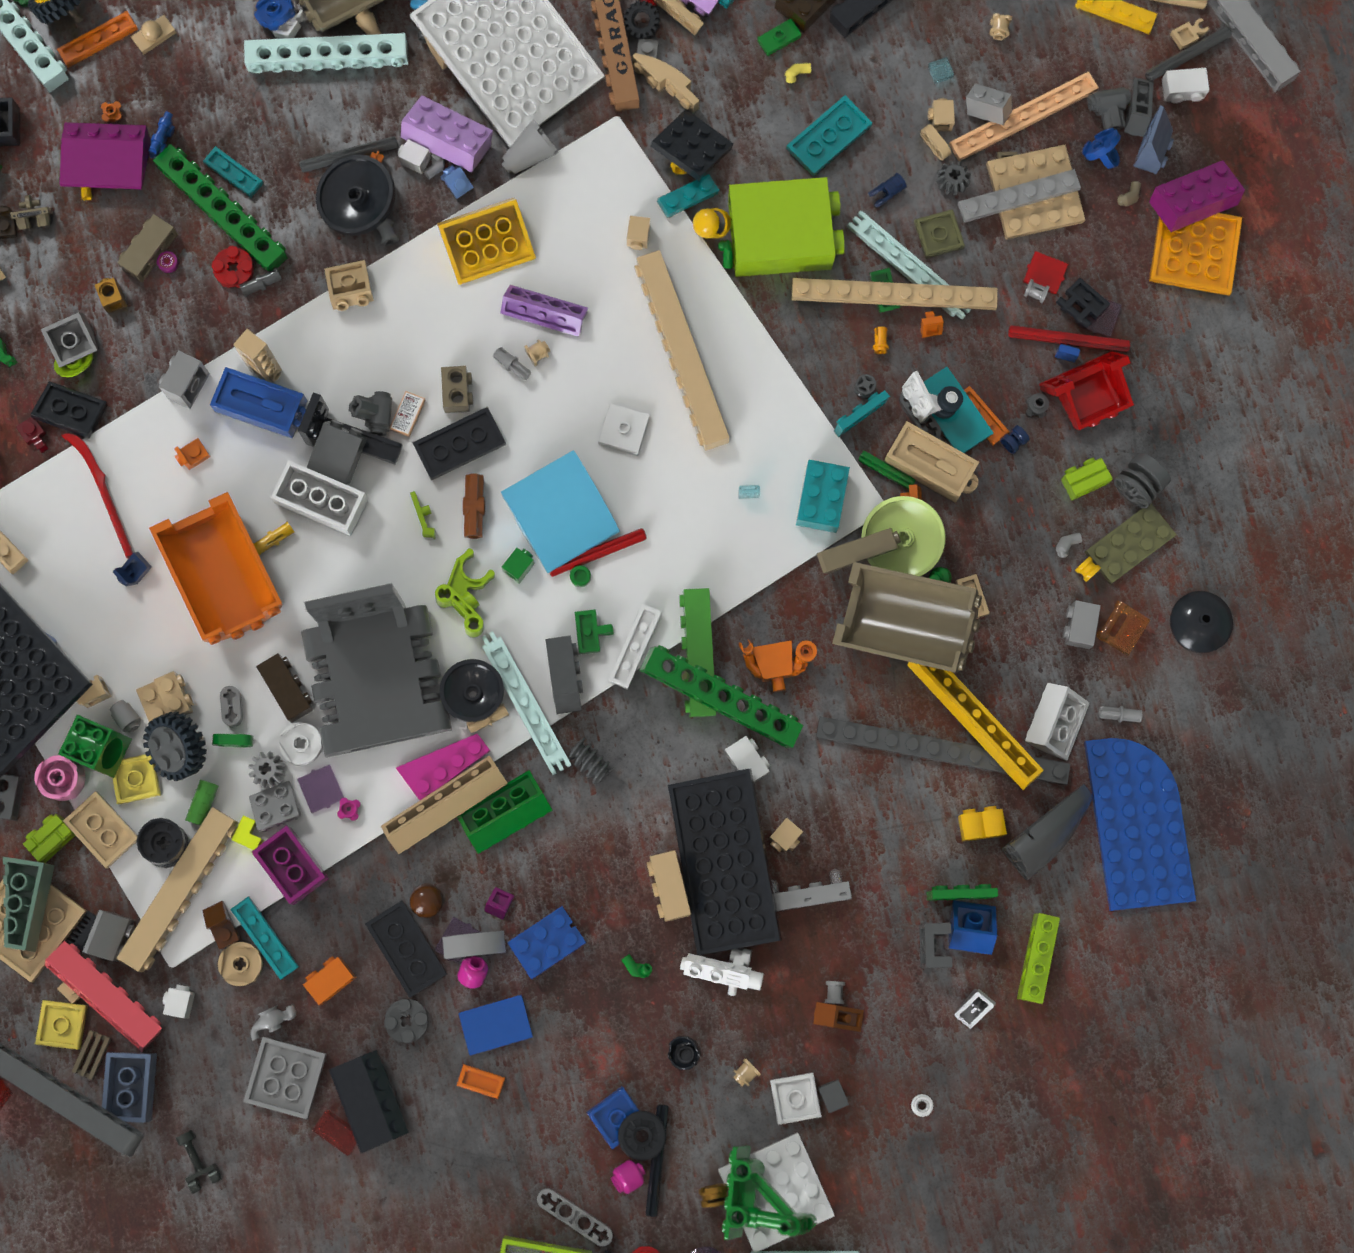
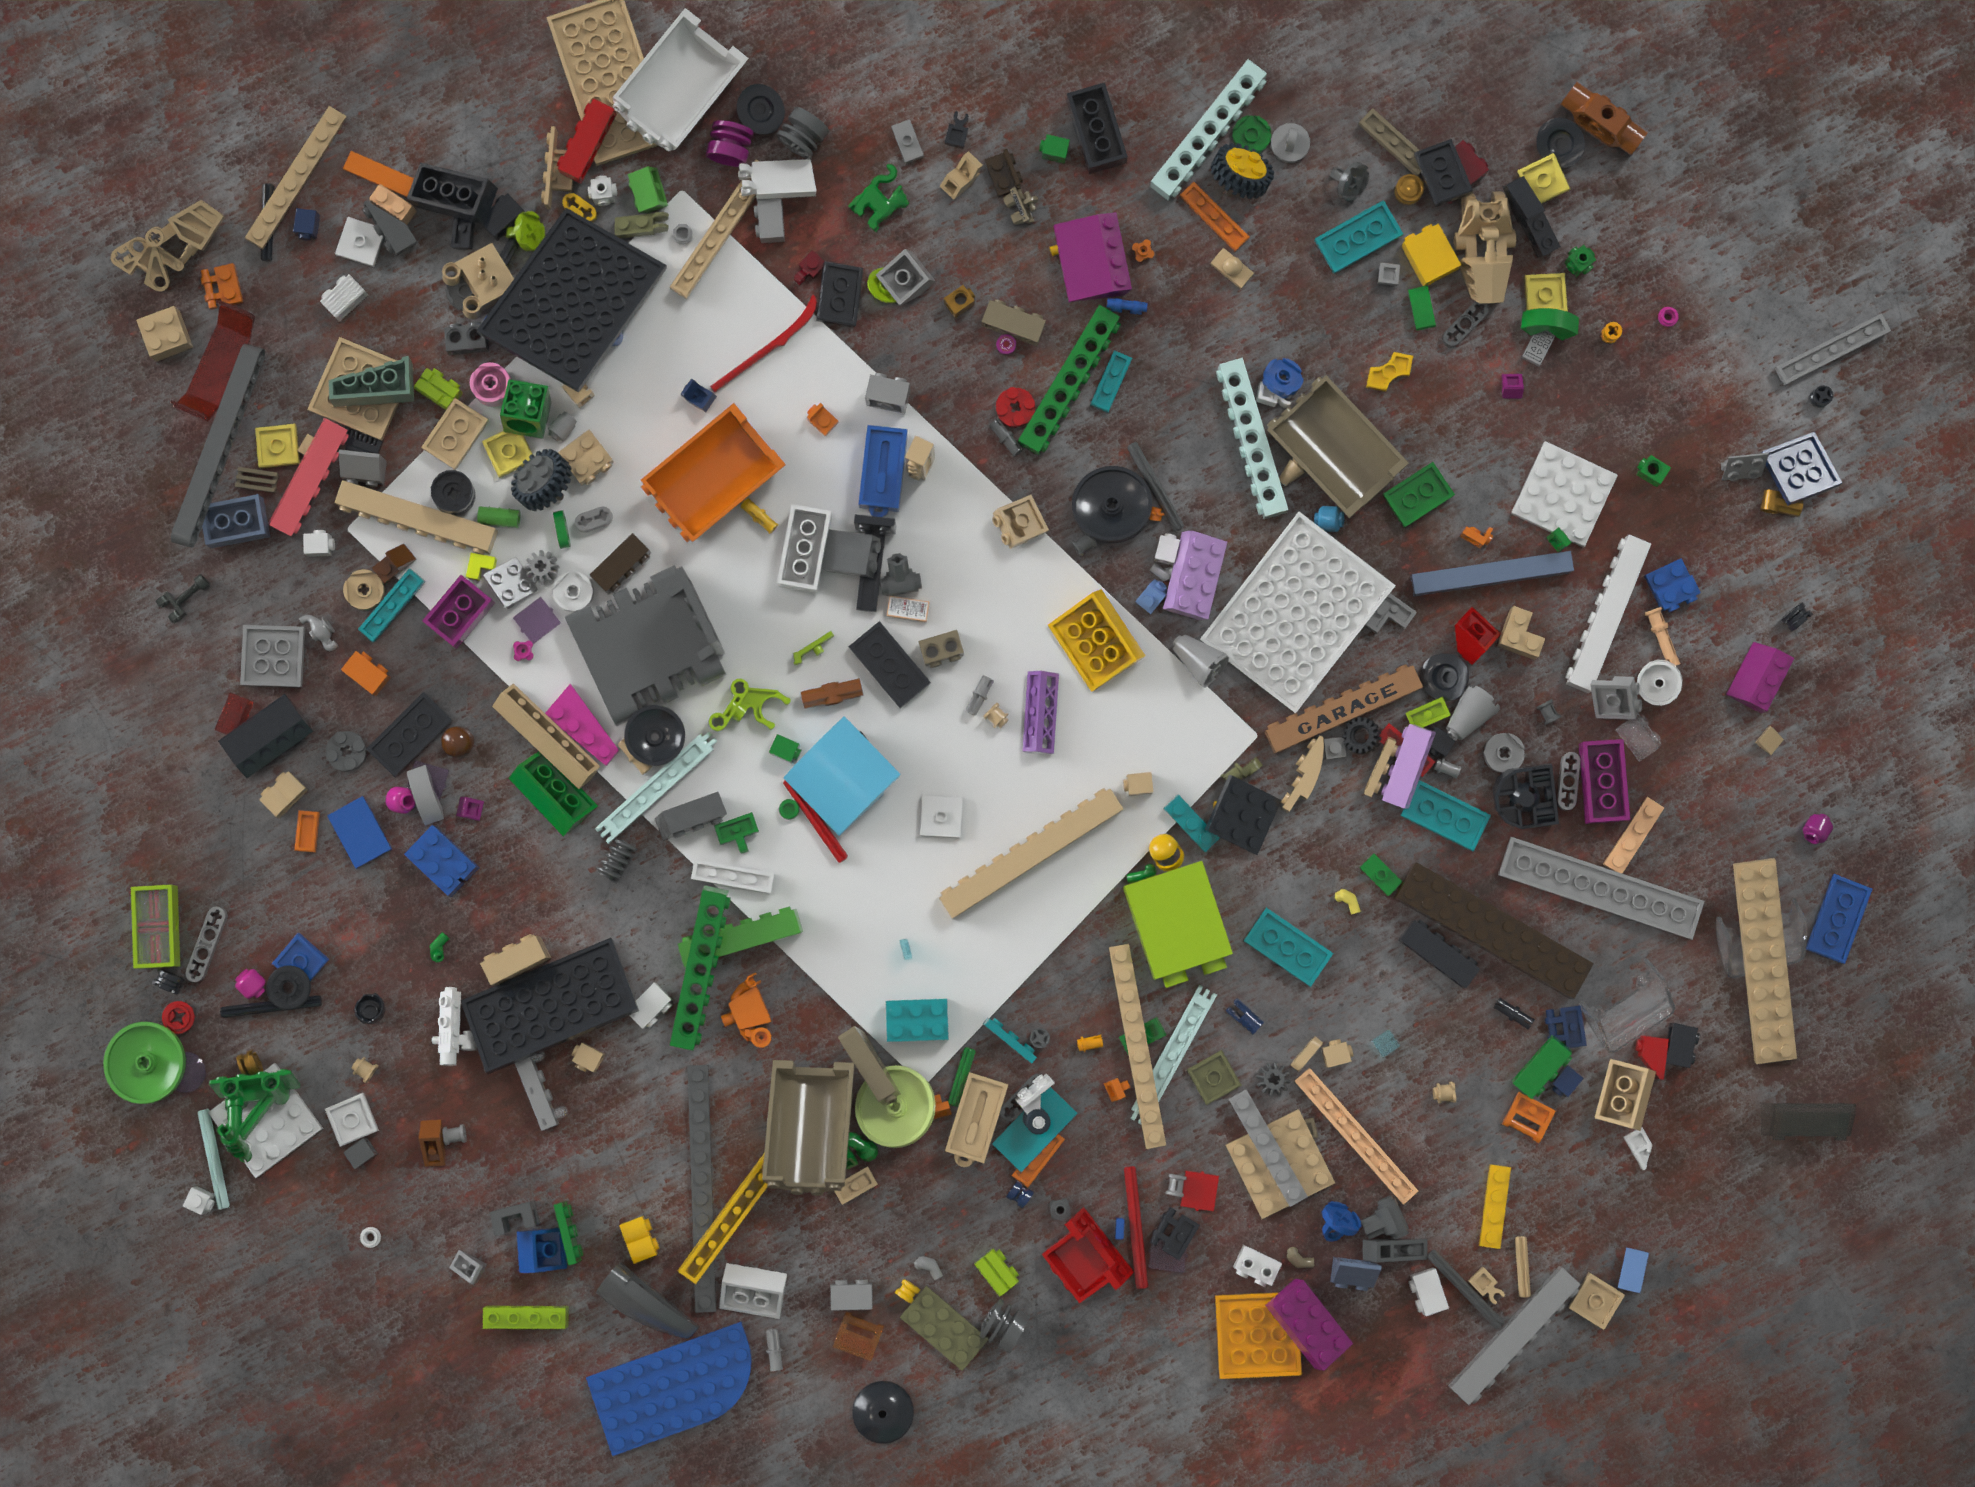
camera: 80 degrees right, 5 degrees up
light grey brick [966,83,1012,125] -> none
none -> tan brick [260,771,308,818]
none -> olive connector [1221,757,1263,782]
none -> white brick [1233,1245,1282,1287]

